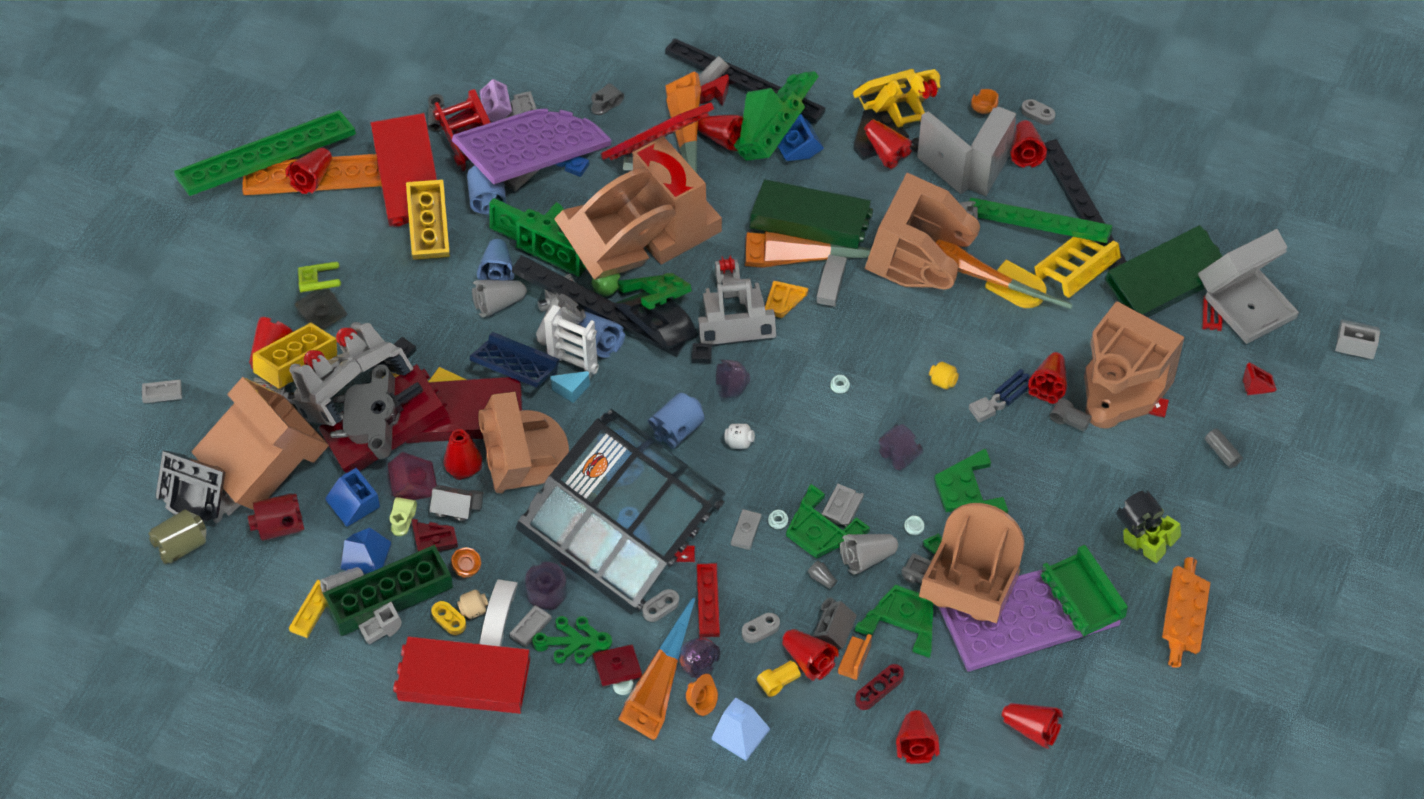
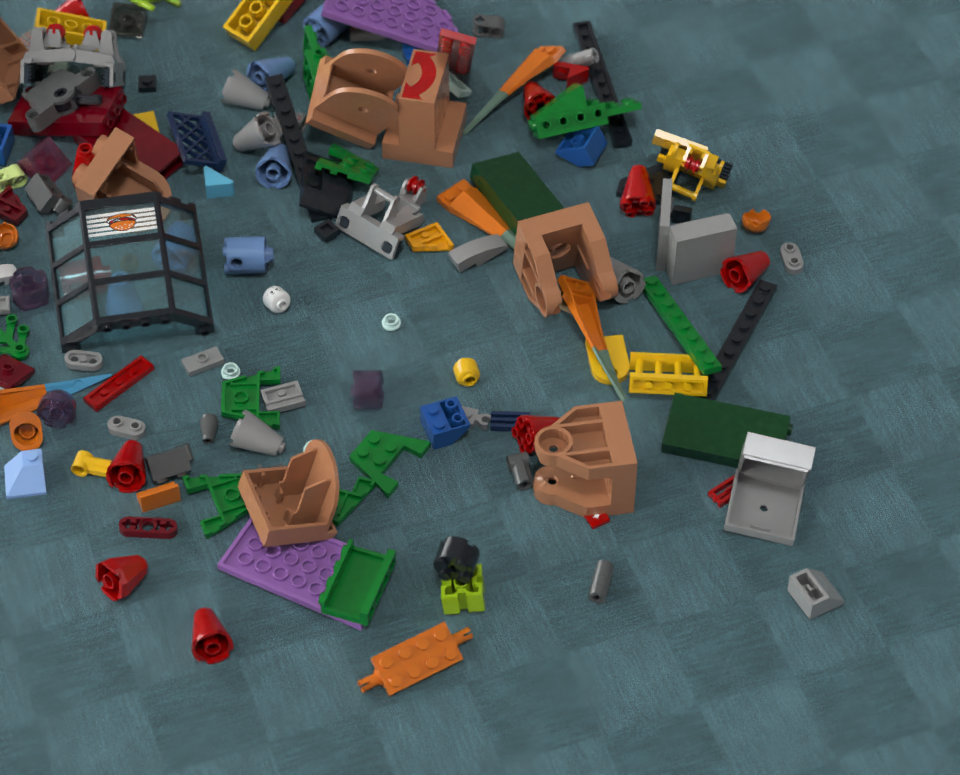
camera: 45 degrees right, 5 degrees down
white fence [544,305,599,380] -> none
bright green hair [592,273,620,297] -> none
red tile [675,545,695,562] -> none
clear purple cylinder [716,359,750,398] -> none
red slope [1243,362,1277,395] -> none
none -> blue slope [420,396,470,450]

